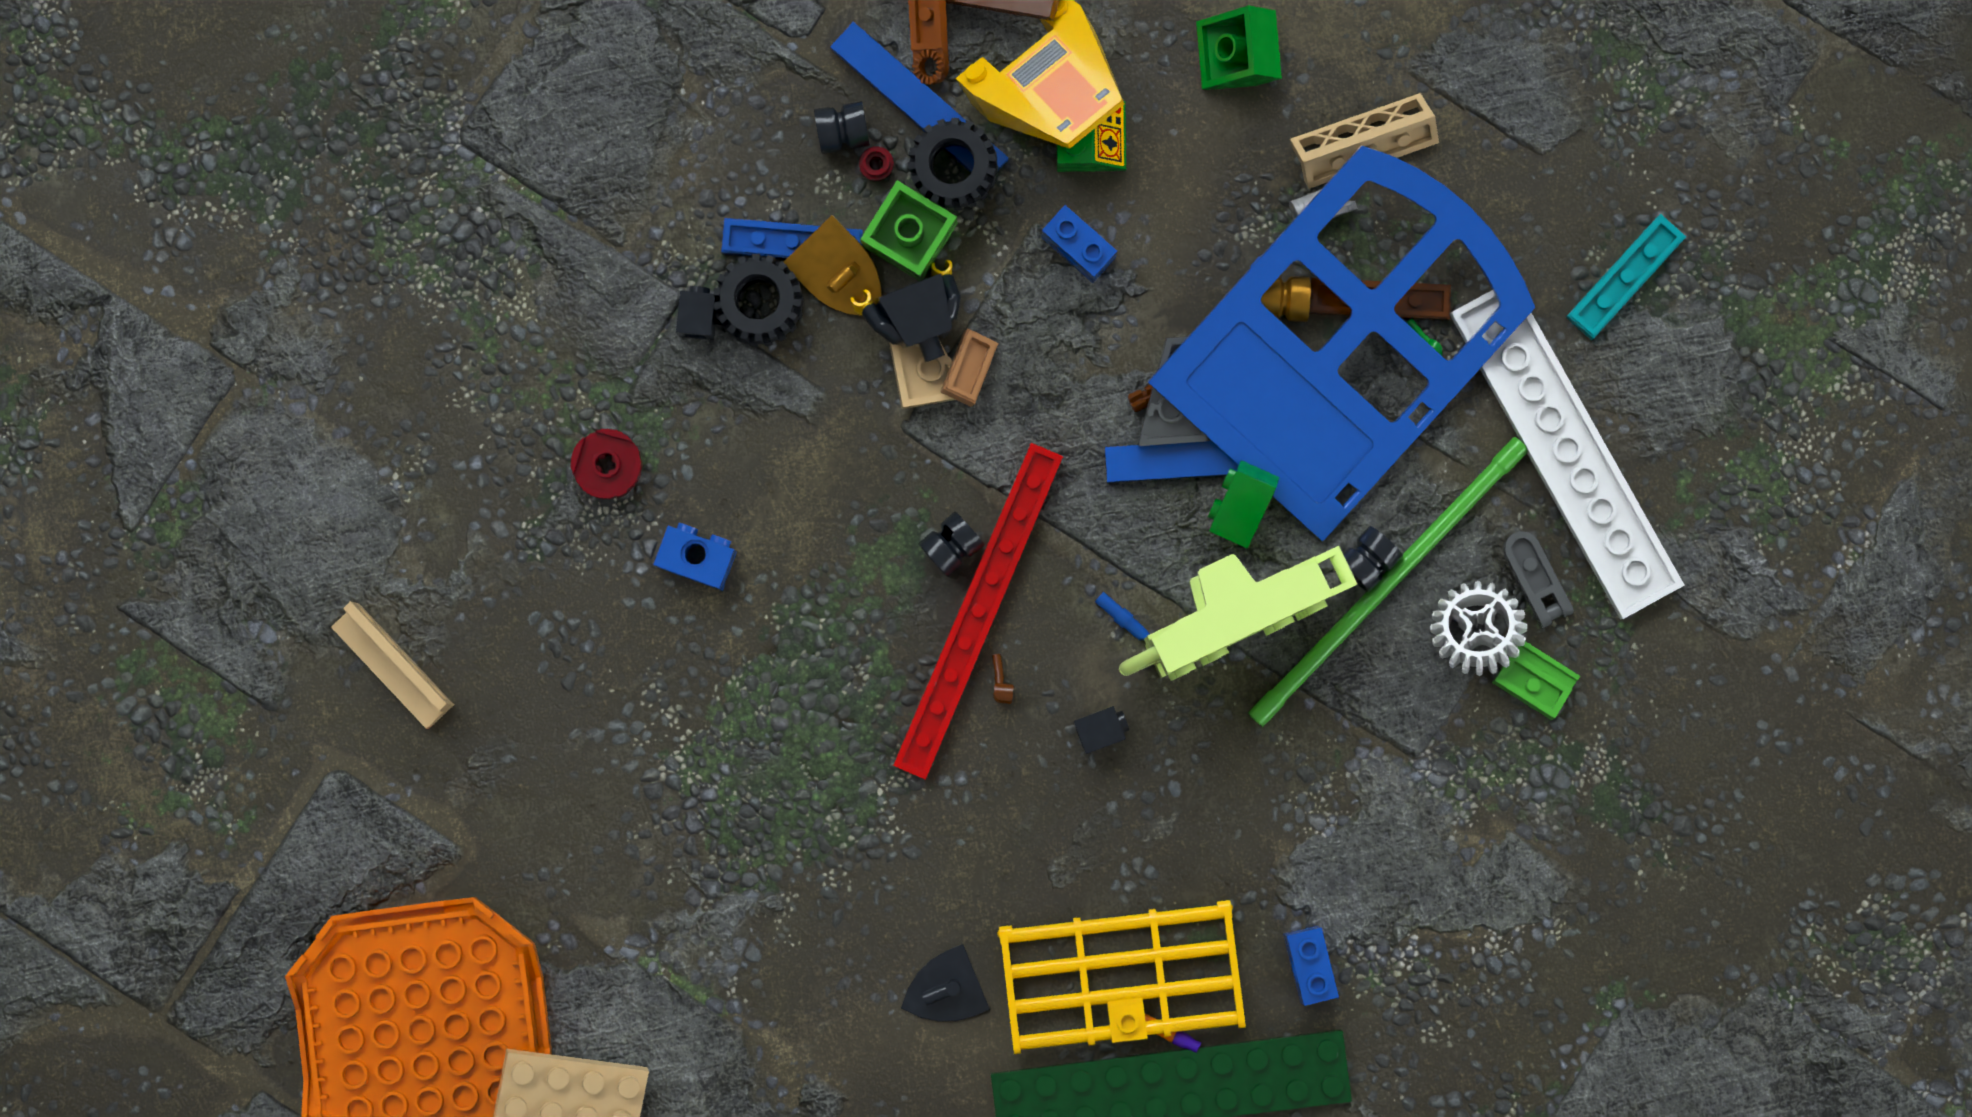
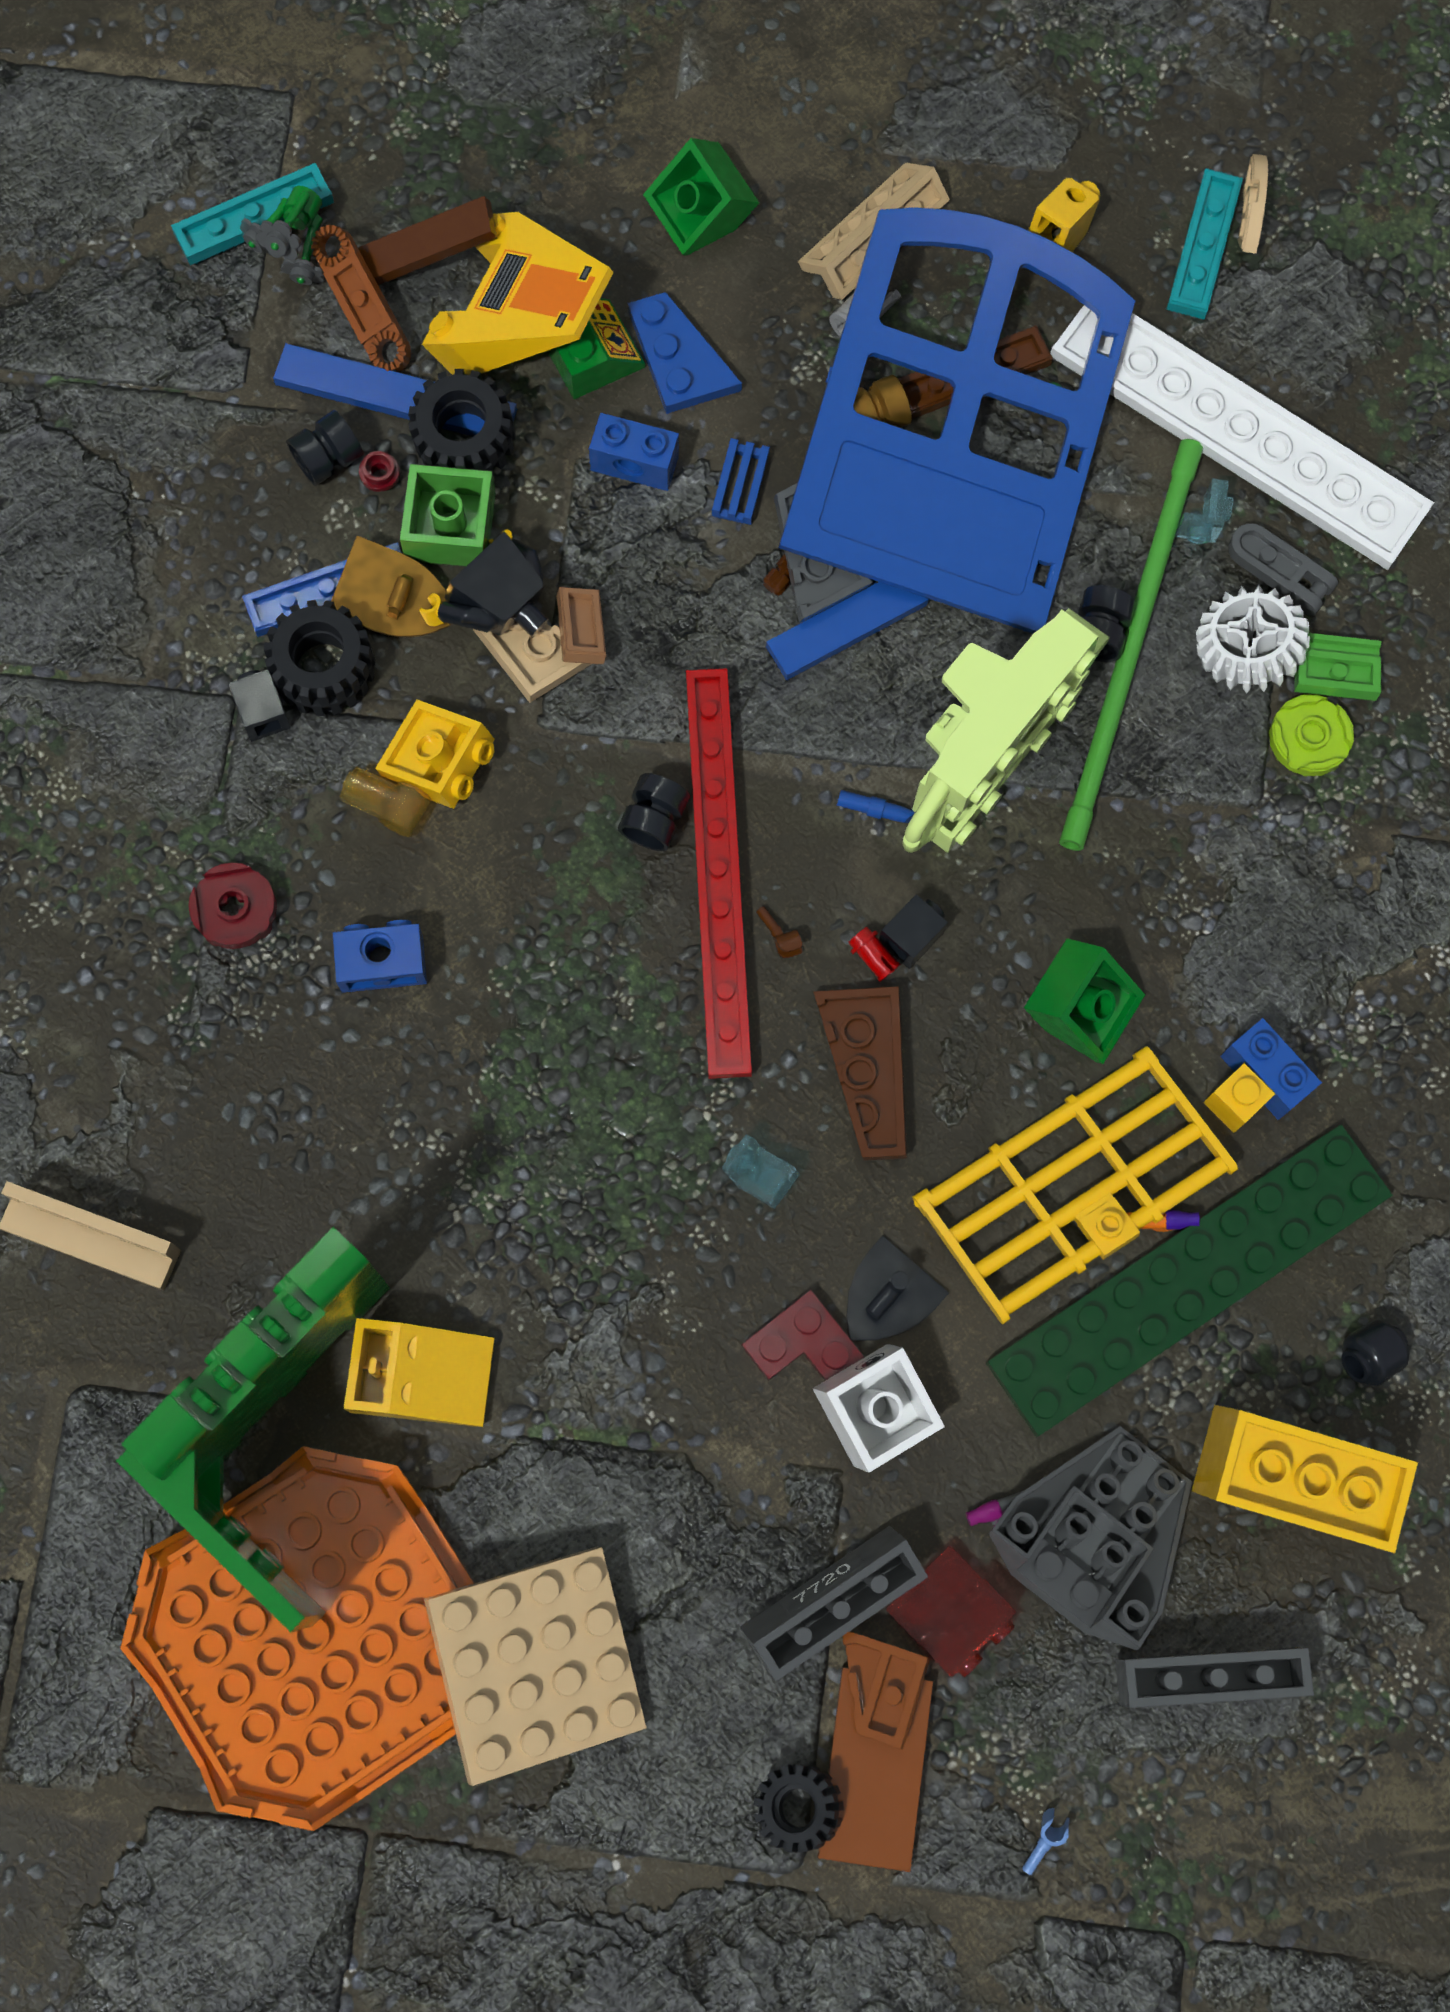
camera: 35 degrees left, 10 degrees down
green brick [1207,460,1280,549] -> none
none -> green bracket [116,1227,390,1632]
none -> clear yellow piece [340,766,431,837]
none -> yellow slope [344,1318,495,1427]
none -> yellow plate [375,699,495,809]
none -> blue wing [628,292,742,414]
none -> blue tile [712,438,770,525]
none -> clear light blue bracket [722,1134,800,1209]
none -> dark red plate [741,1290,864,1381]
none -> white brick [812,1344,945,1473]
none -> reddish brown wing [813,986,907,1161]
none -> red pin [848,926,901,982]
none -> green slope [1024,938,1146,1064]
none -> yellow torso [1029,178,1100,252]
none -> clear light blue bracket [1176,479,1233,544]
none -> yellow brick [1203,1063,1275,1133]
none -> tan tile [1238,154,1268,254]
none -> lime tile [1269,695,1354,776]

